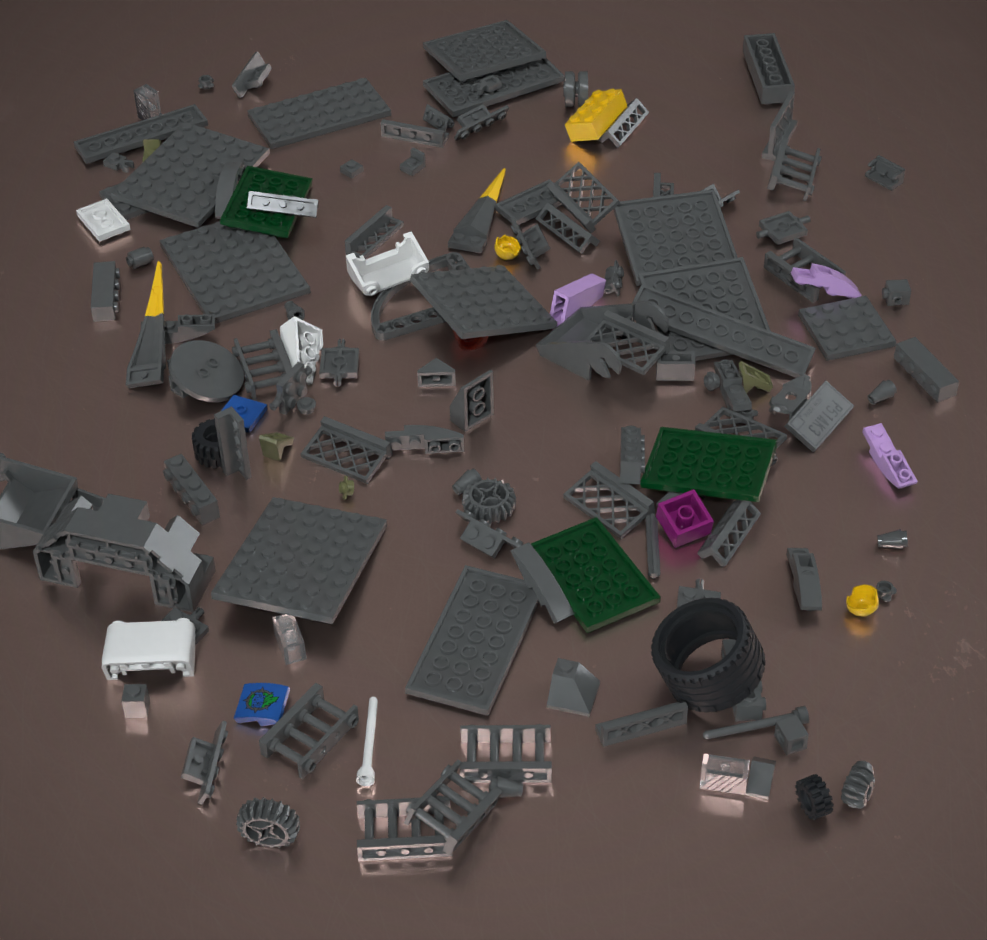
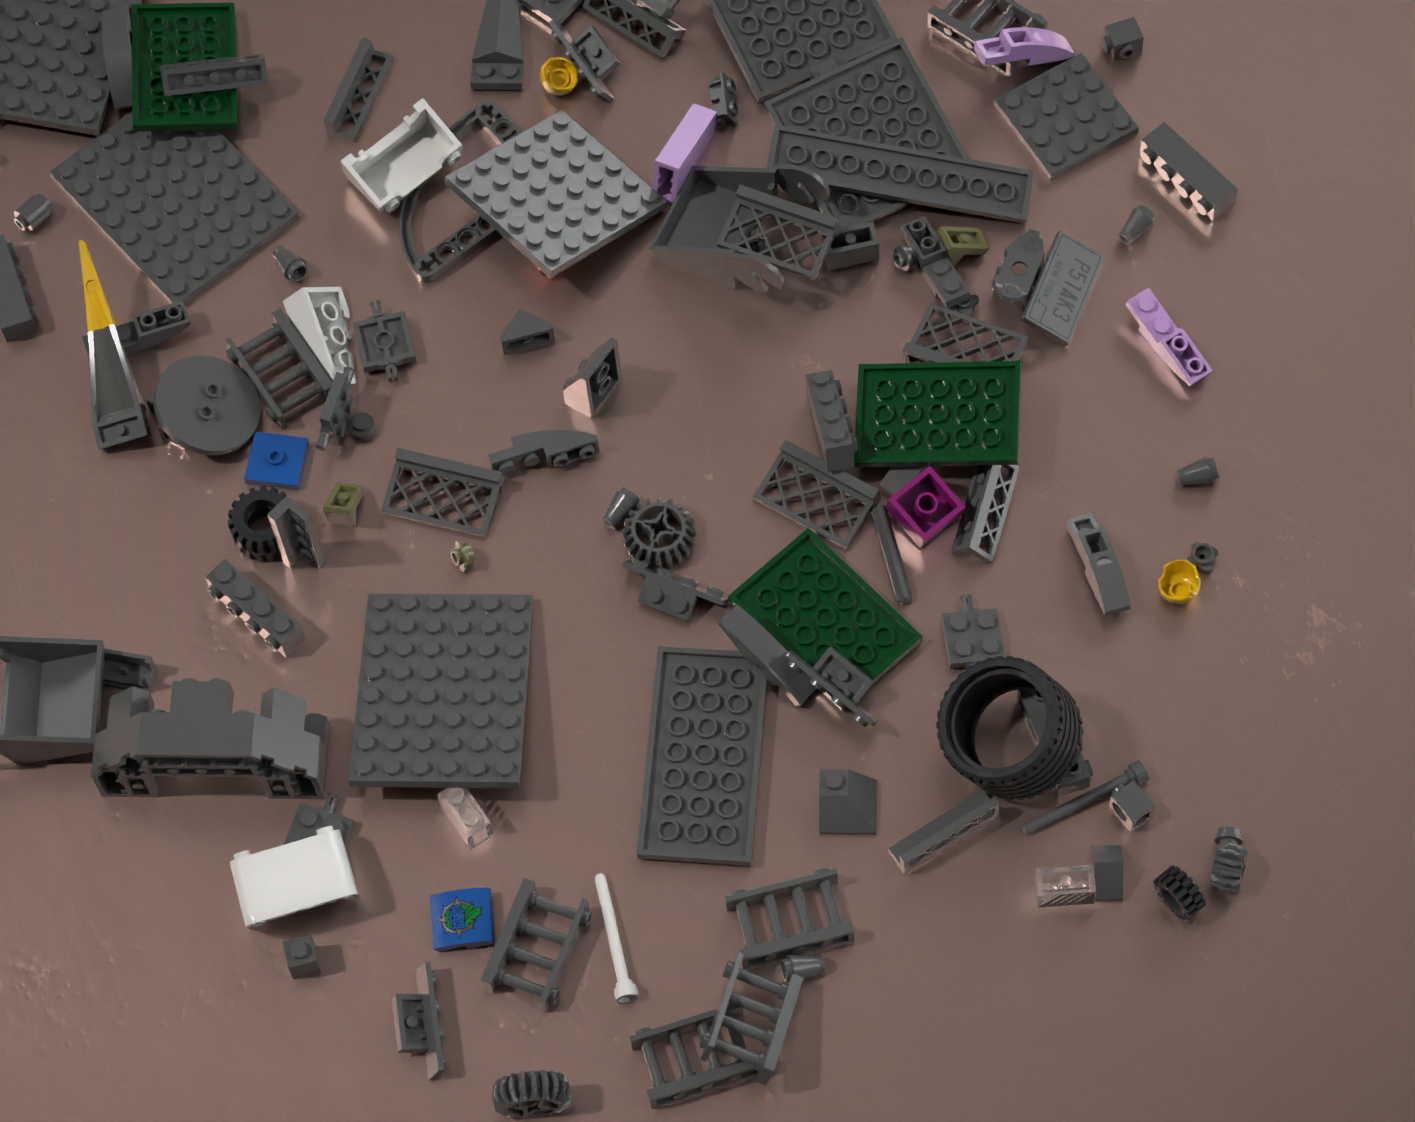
camera: 10 degrees left, 20 degrees up
none -> dark grey bracket [785,646,878,727]

